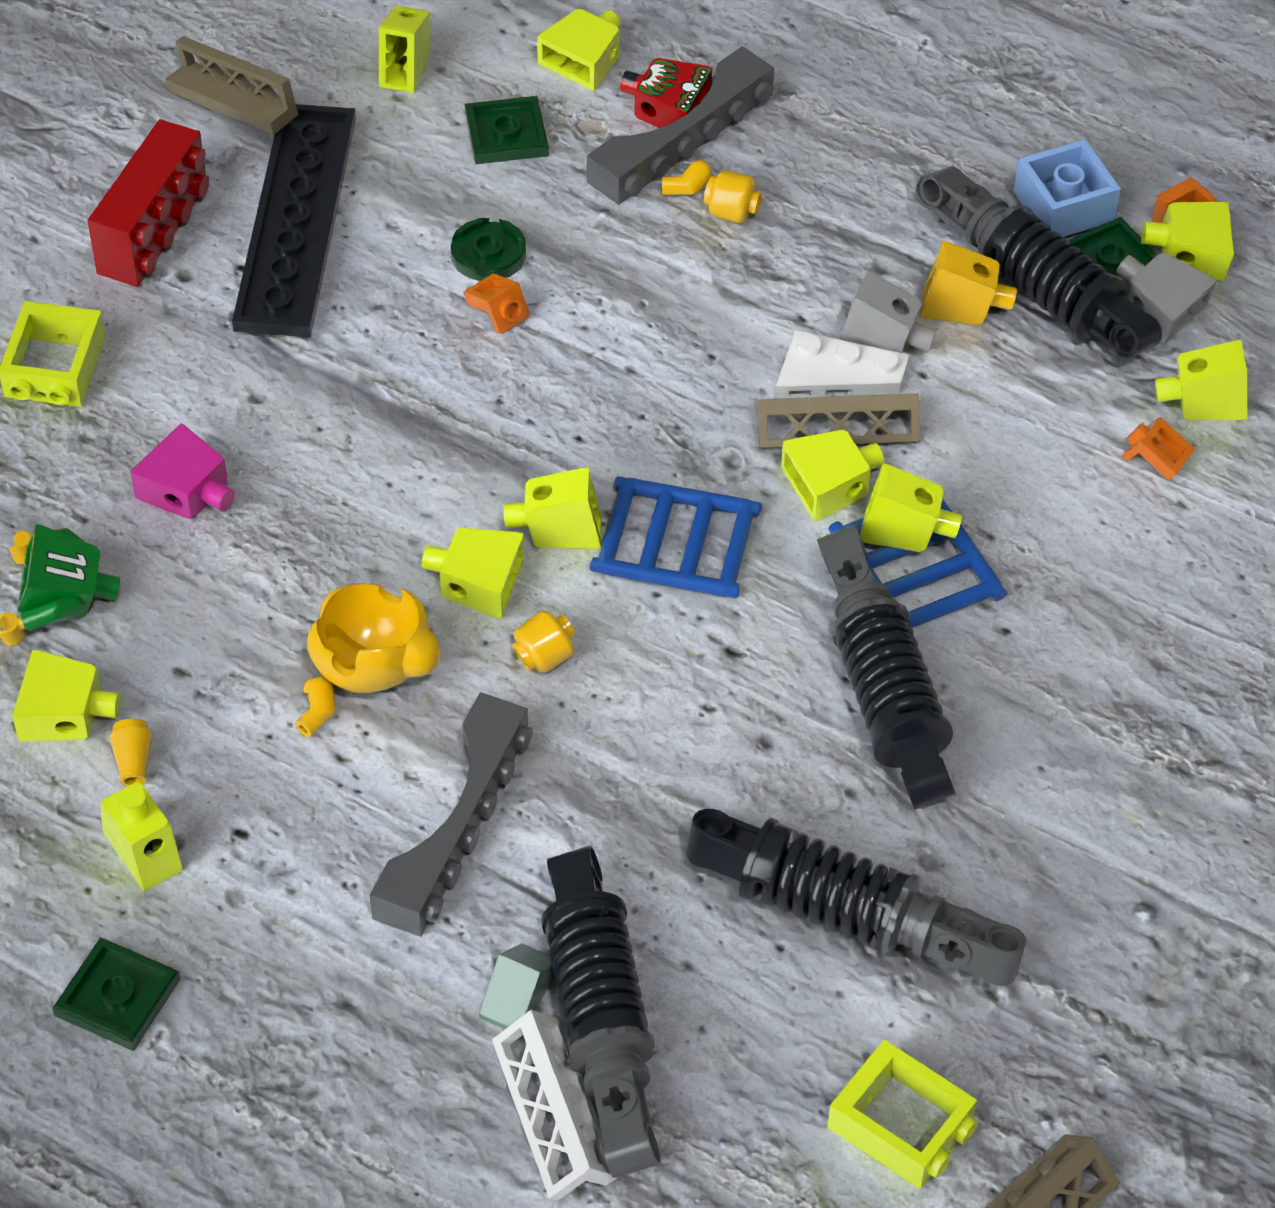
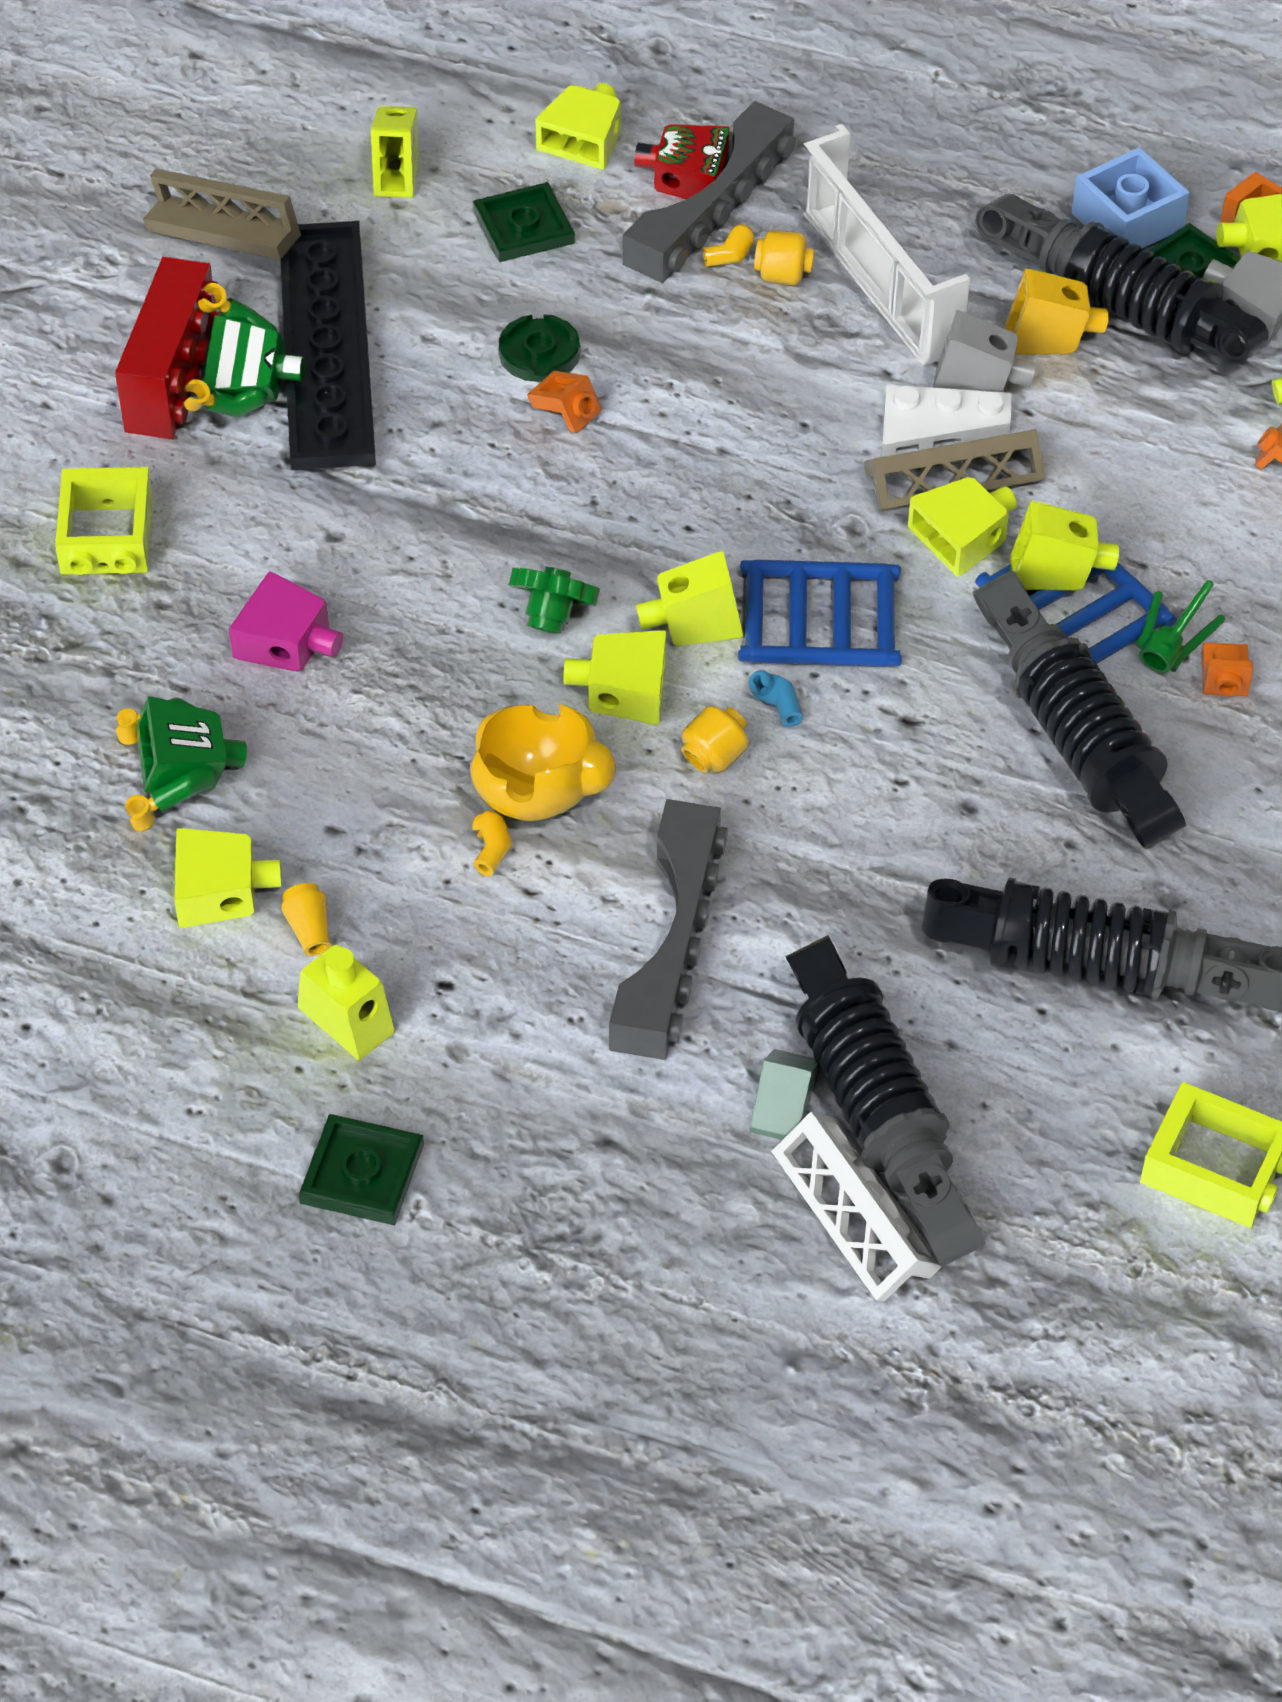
camera: 10 degrees left, 0 degrees up
none -> green torso [184,283,305,417]
none -> green plant [508,566,600,634]
none -> dark azure arm [748,670,803,727]
none -> white piece [803,124,970,366]
none -> green plant [1135,580,1225,673]
none -> orange bracket [1201,642,1253,697]

